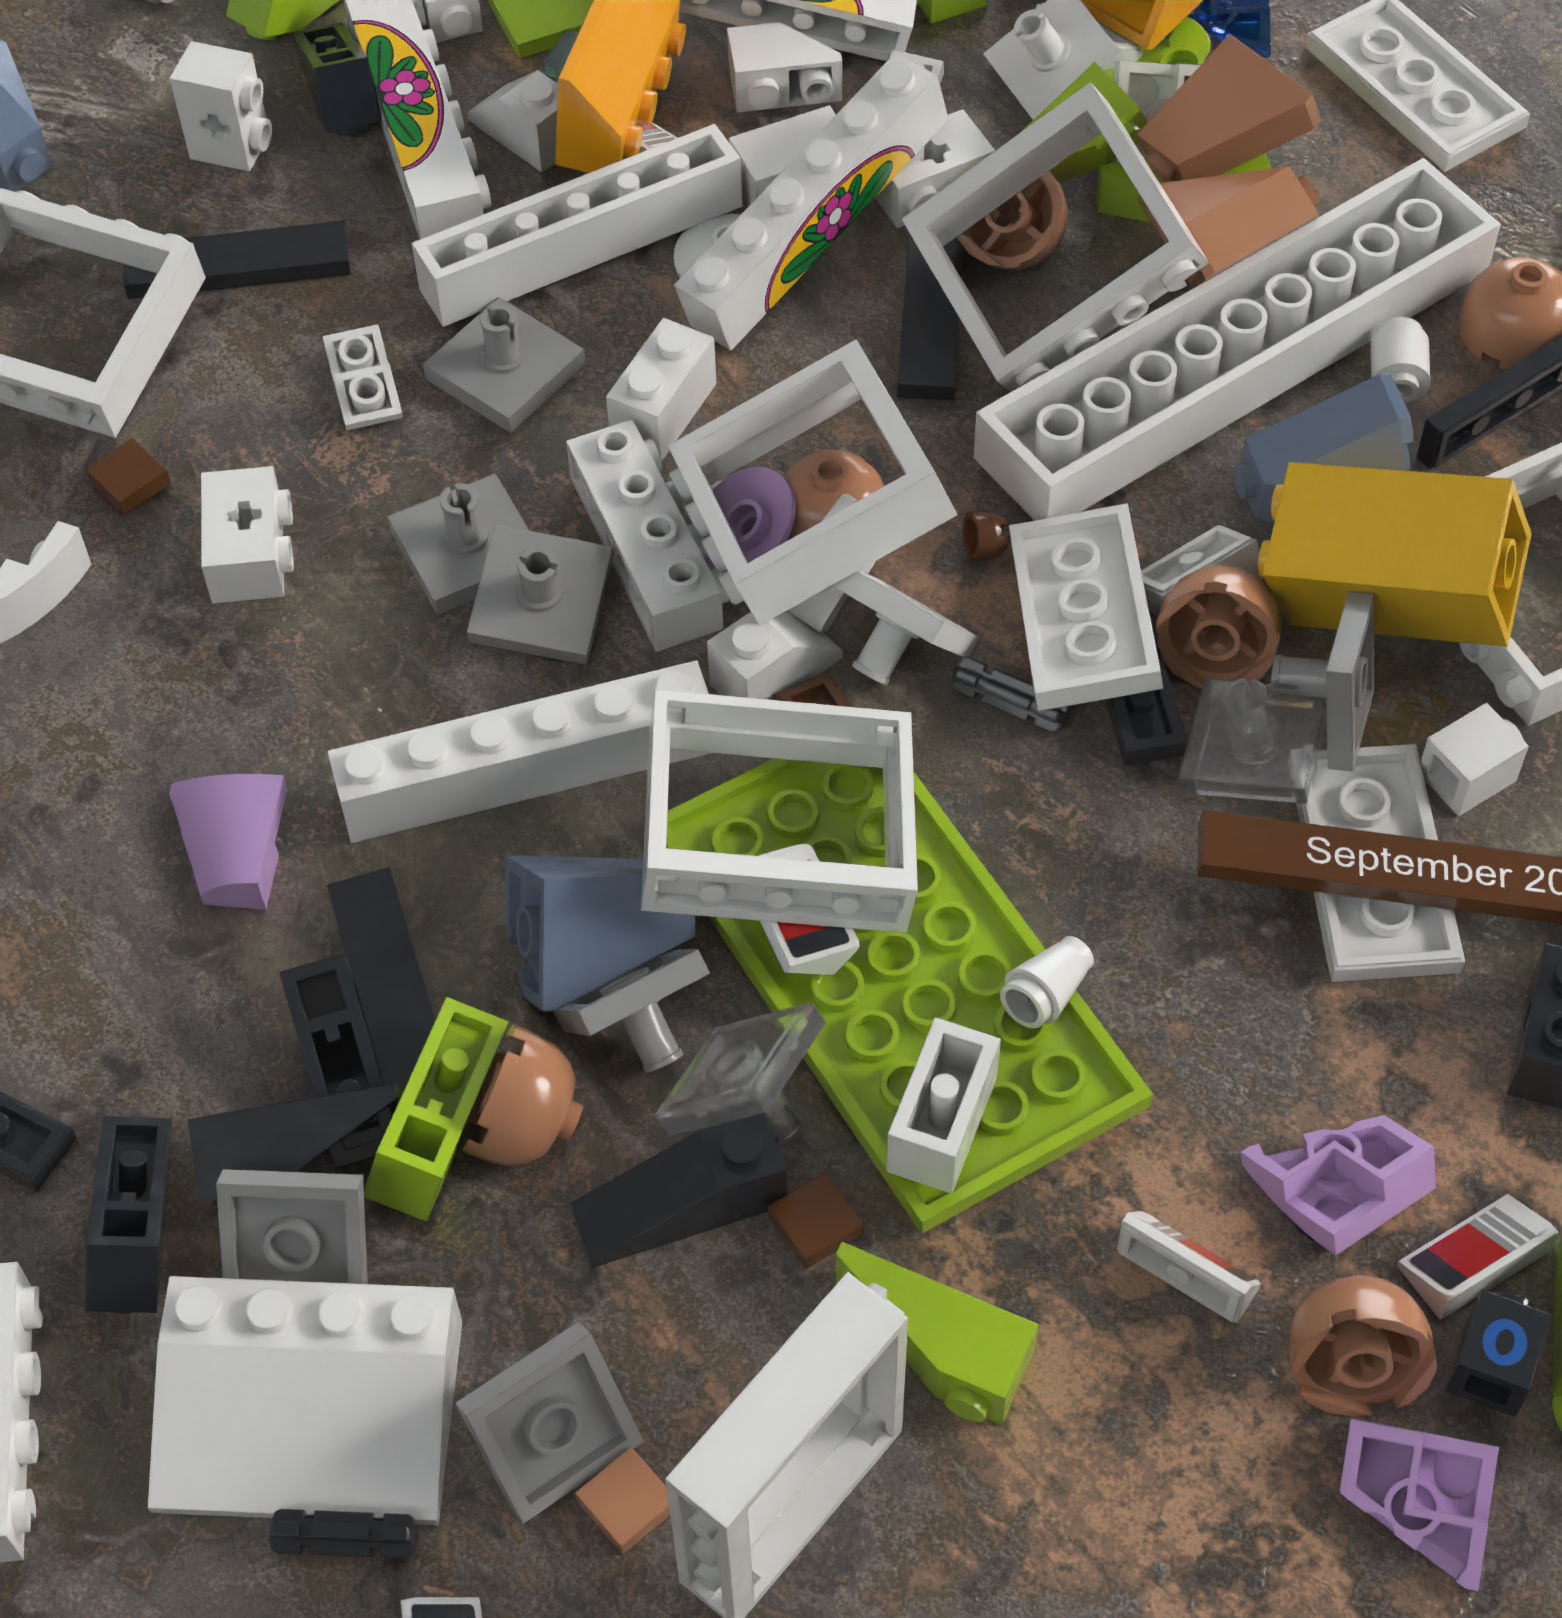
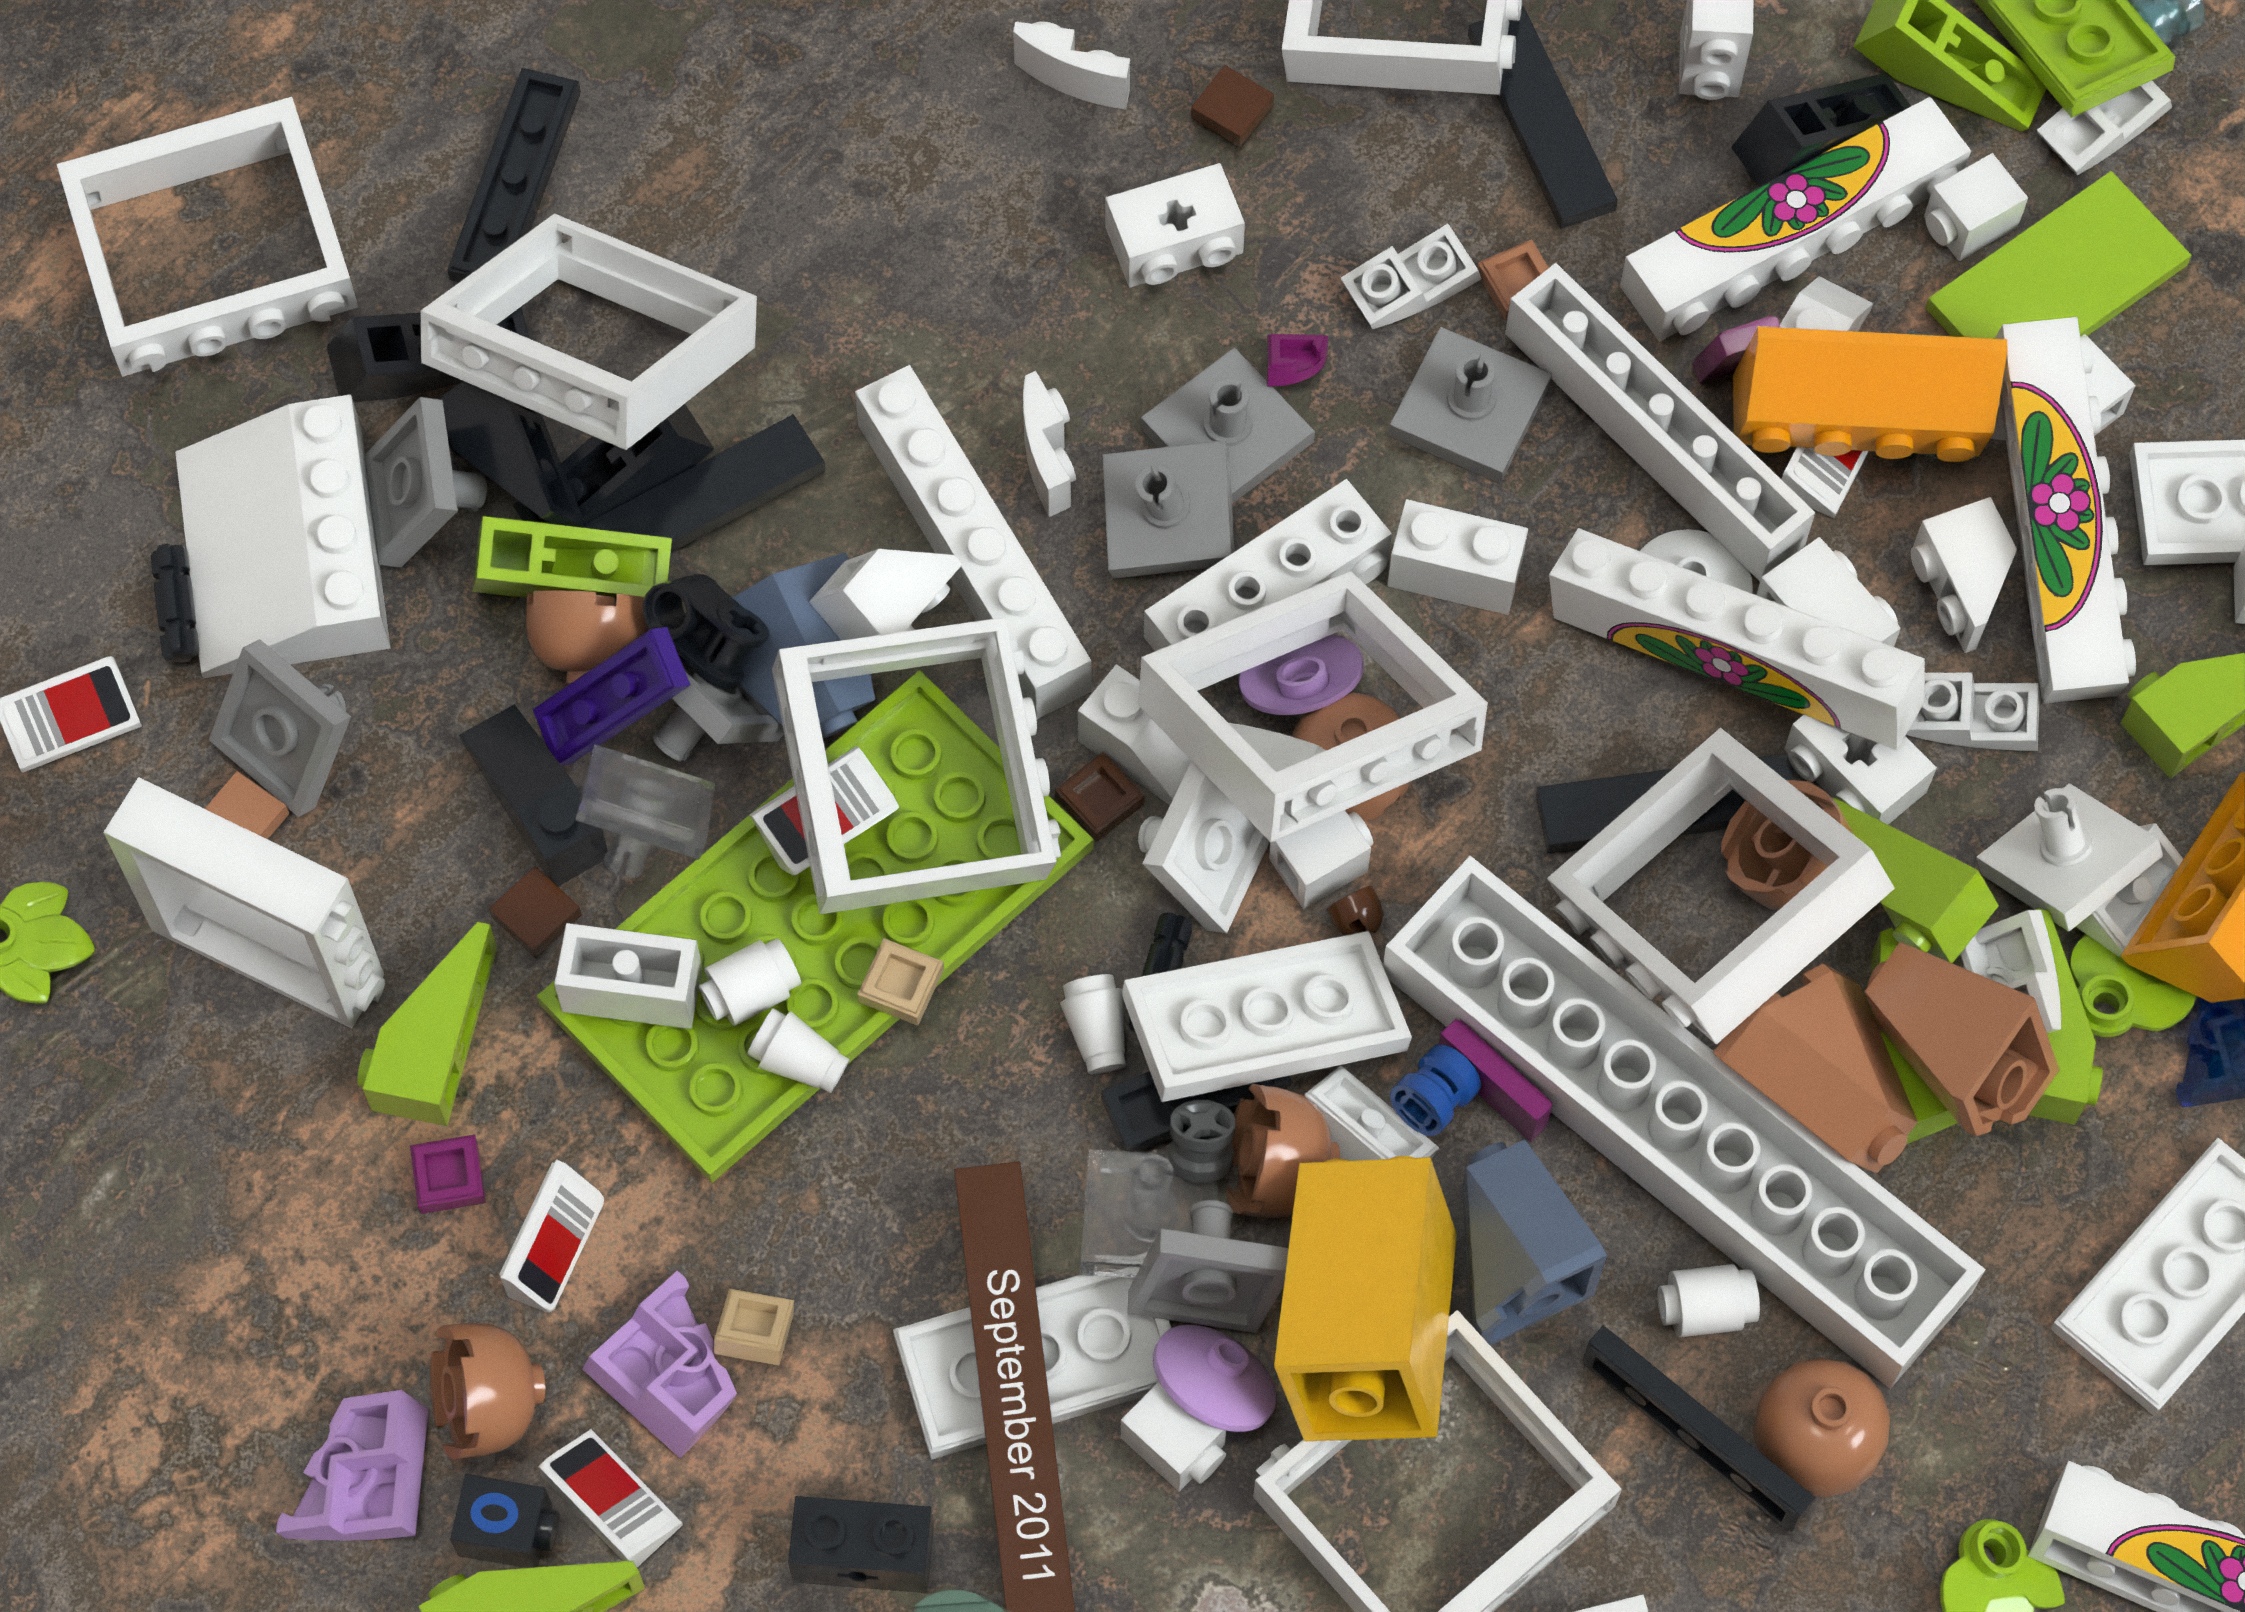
camera: 75 degrees right, 10 degrees up
lavender slope [169,774,288,910] -> none
none -> magenta tile [410,1134,486,1214]
none -> white window [421,214,757,450]
none -> dark purple tile [532,627,691,766]
none -> black piece [643,574,769,689]
none -> white brick [699,938,801,1026]
none -> tan tile [714,1289,794,1366]
none -> white slope [809,549,962,640]
none -> tan tile [857,938,944,1026]
none -> white slope [1023,371,1076,517]
none -> white cone [1060,974,1126,1074]
none -> lavender dish [1153,1325,1276,1432]
none -> dark grey wheel [1168,1100,1236,1183]
none -> magenta tile [1267,334,1328,386]
none -> white brick [1269,810,1373,910]
none -> blue wheel [1390,1044,1481,1136]
none -> magenta tile [1438,1018,1553,1142]
none -> nougat tile [1477,239,1549,320]
none -> magenta tile [1692,315,1780,383]

